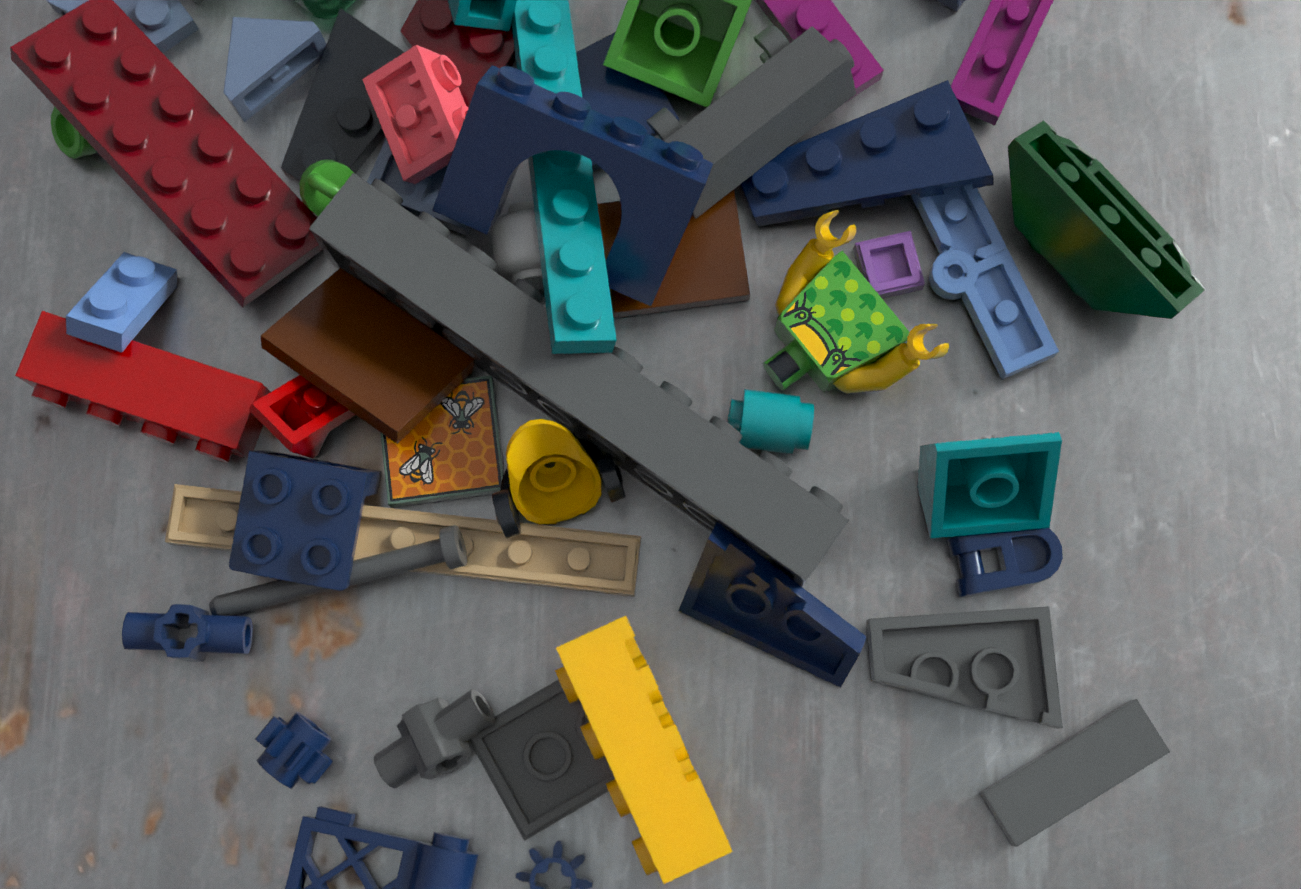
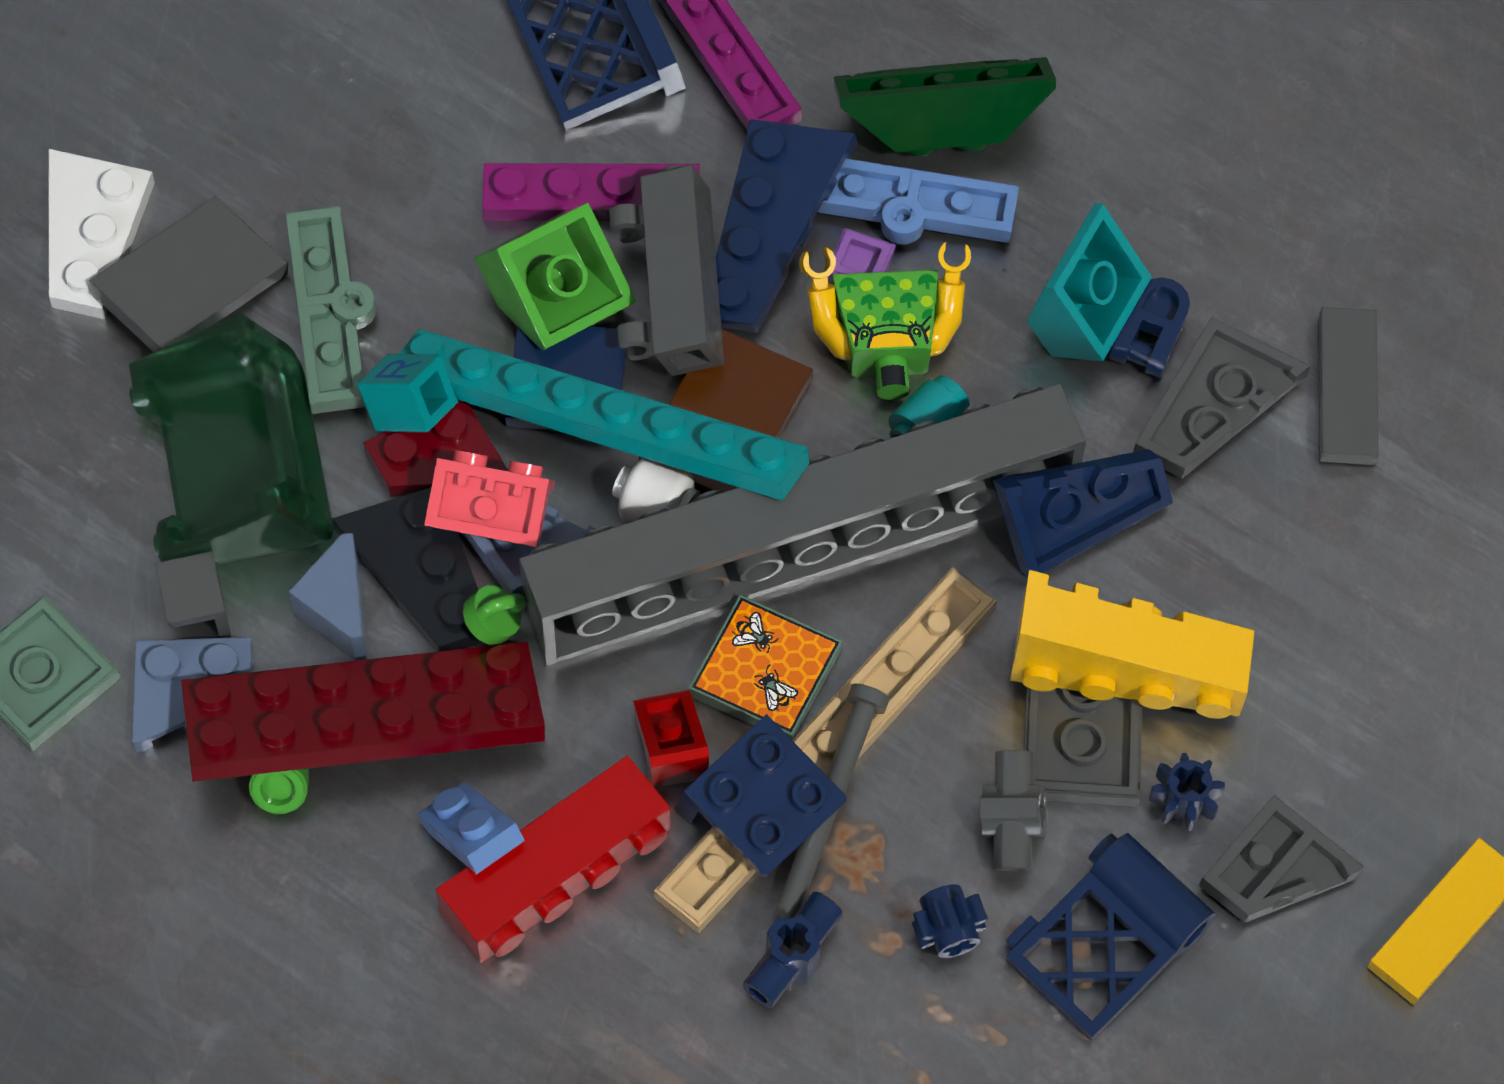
camera: 60 degrees left, 15 degrees down
reddish brown tile [261,268,474,444] -> none
dark blue arch [432,65,713,306] -> none
yellow cap [492,419,626,539] -> none

